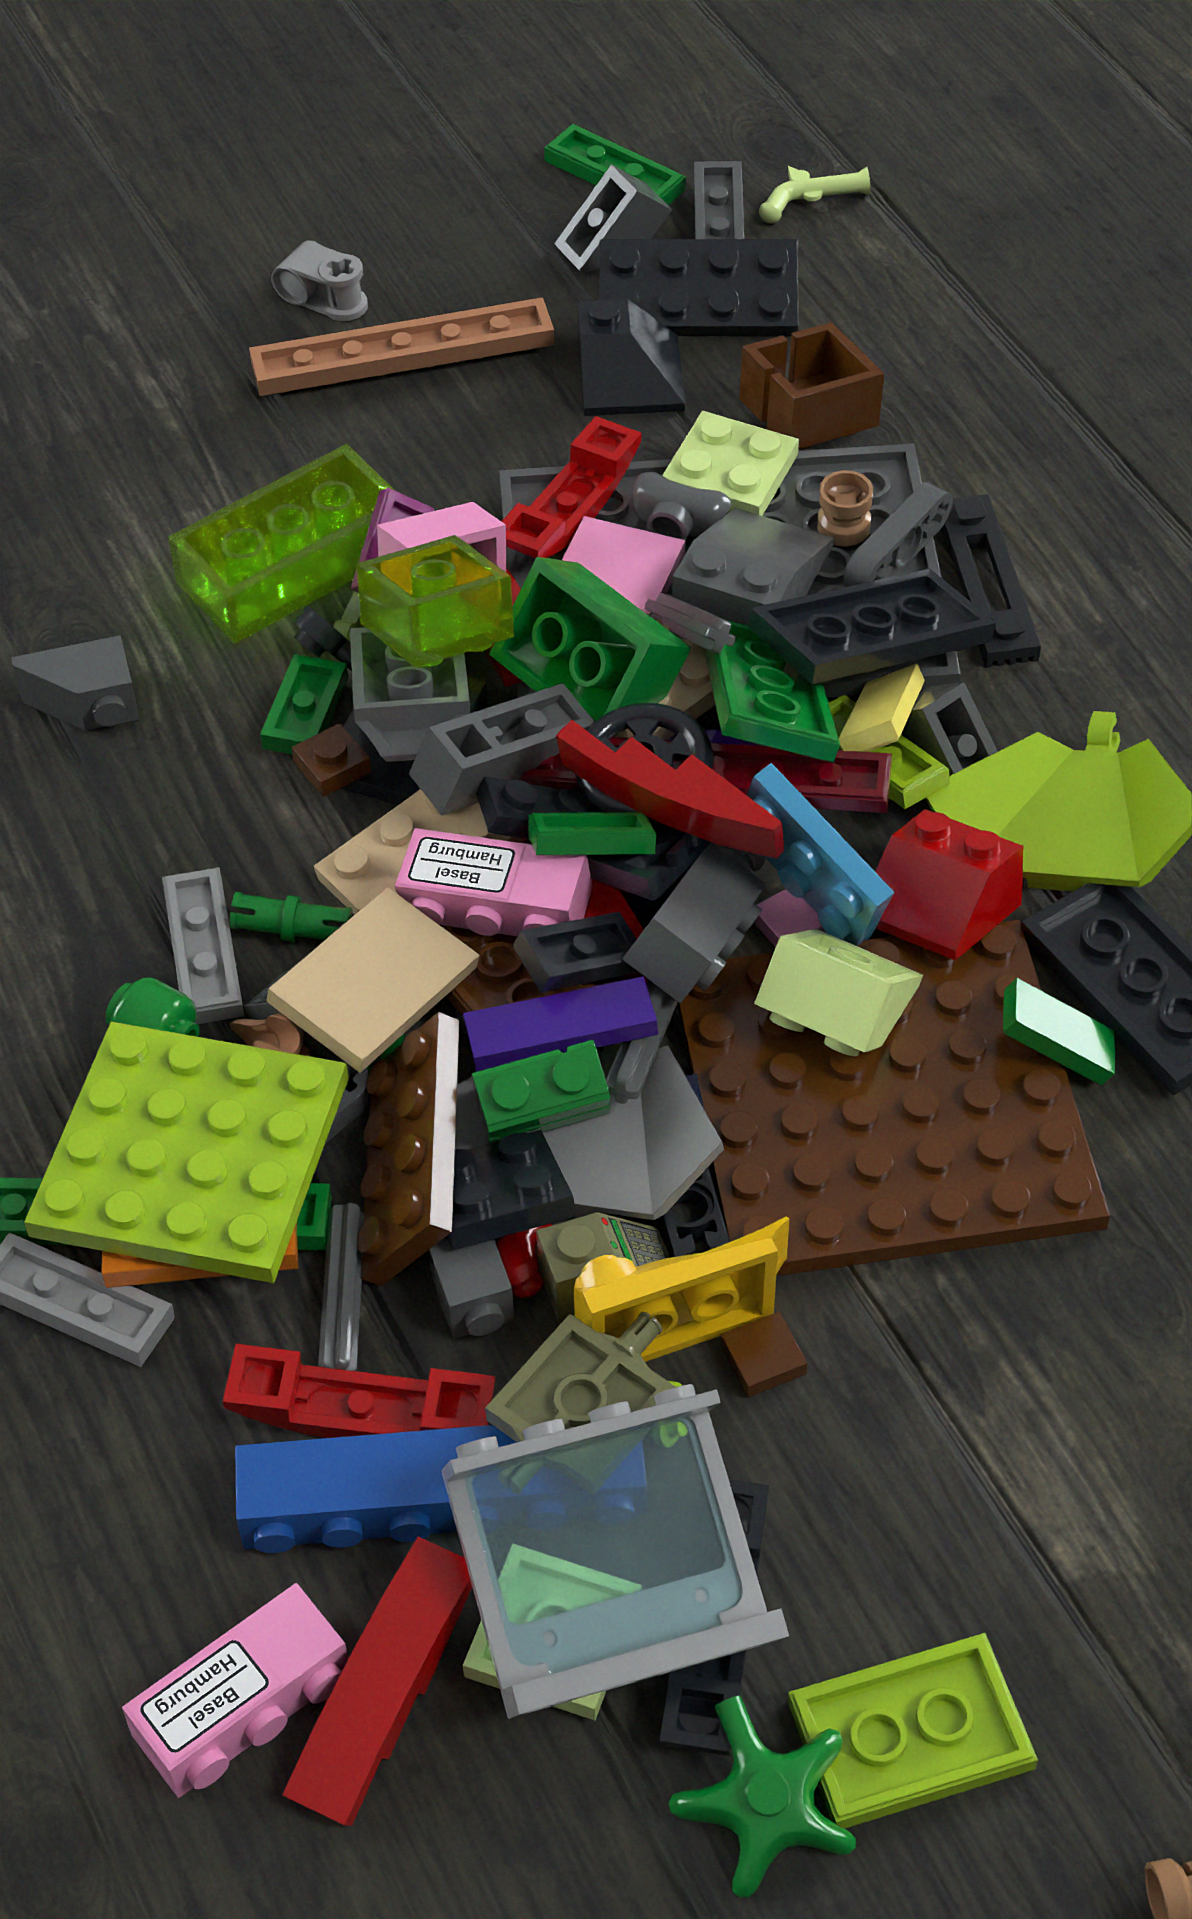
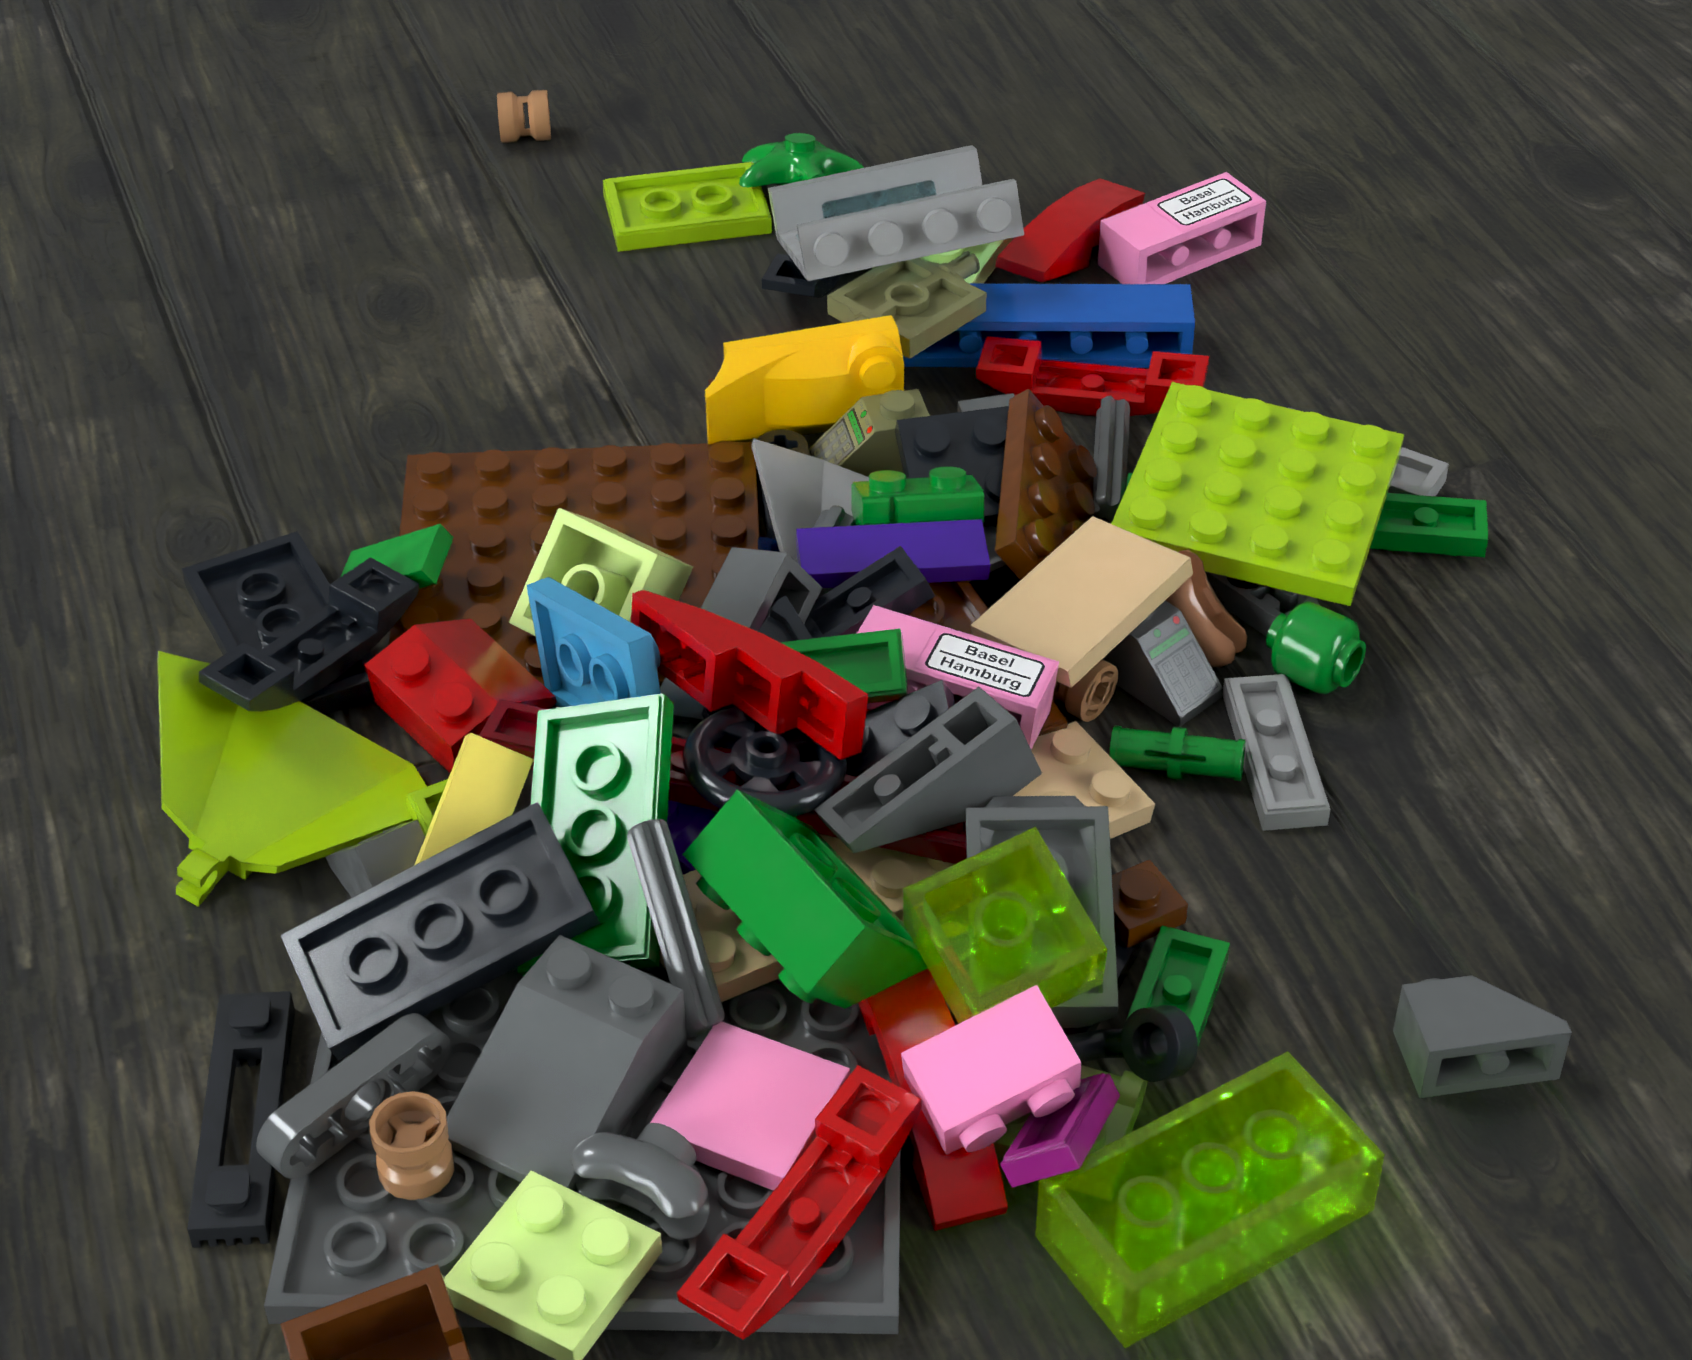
camera: 175 degrees left, 10 degrees down
none -> black slope [199,557,419,712]

